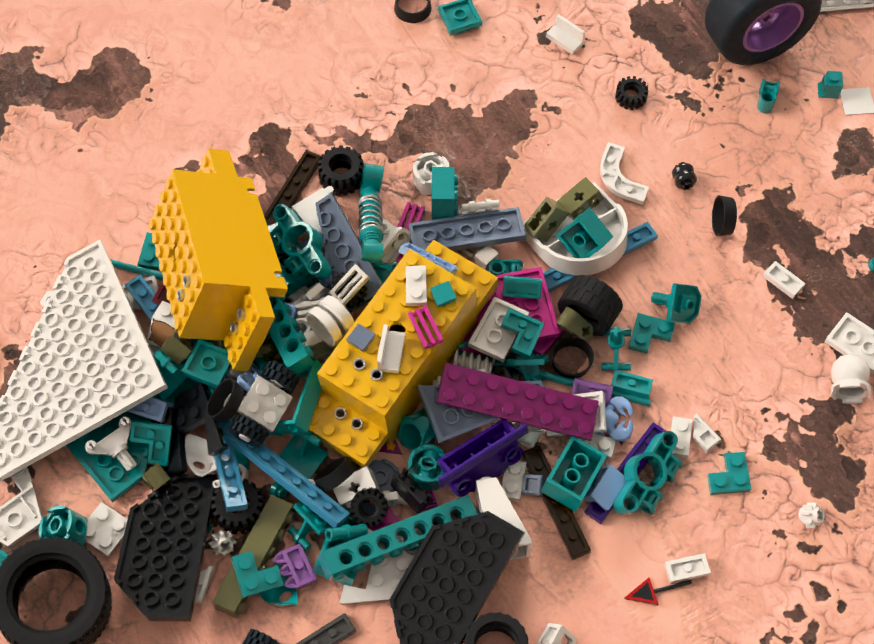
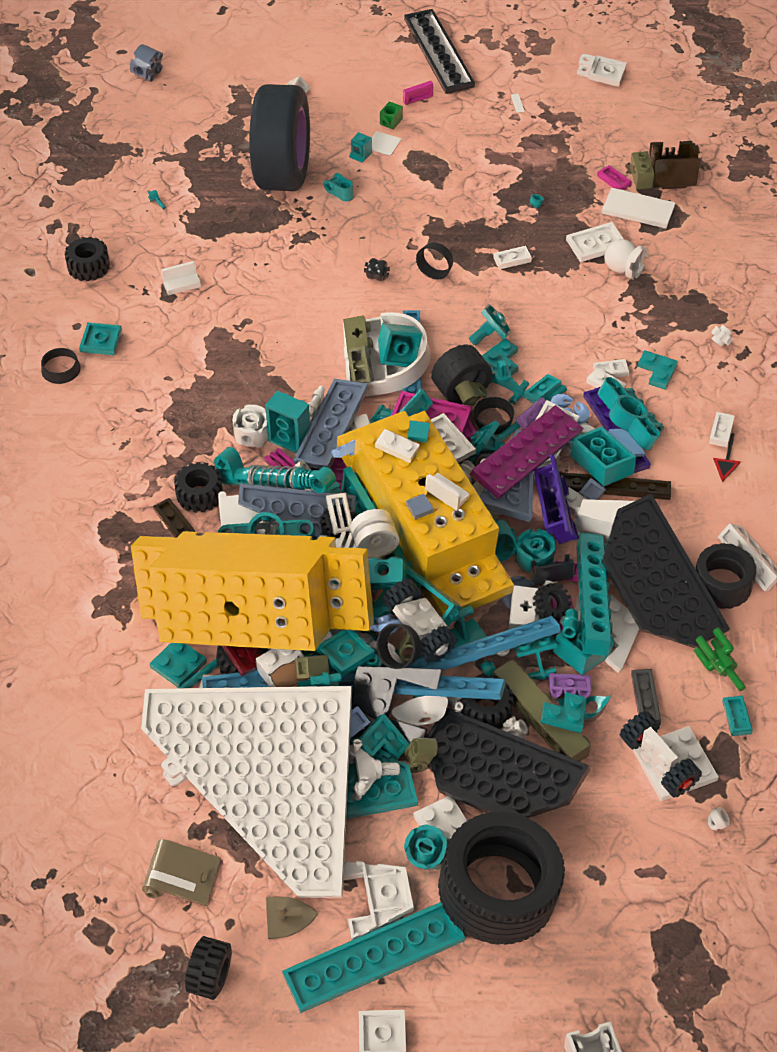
camera: 60 degrees left, 10 degrees down
black tyre [314,456,357,493] -> none
dark pink tile [408,305,444,350] -> none
teal plate [500,308,545,359] -> none
white plate [600,142,649,205] -> none
black tyre [615,76,648,110] -> none

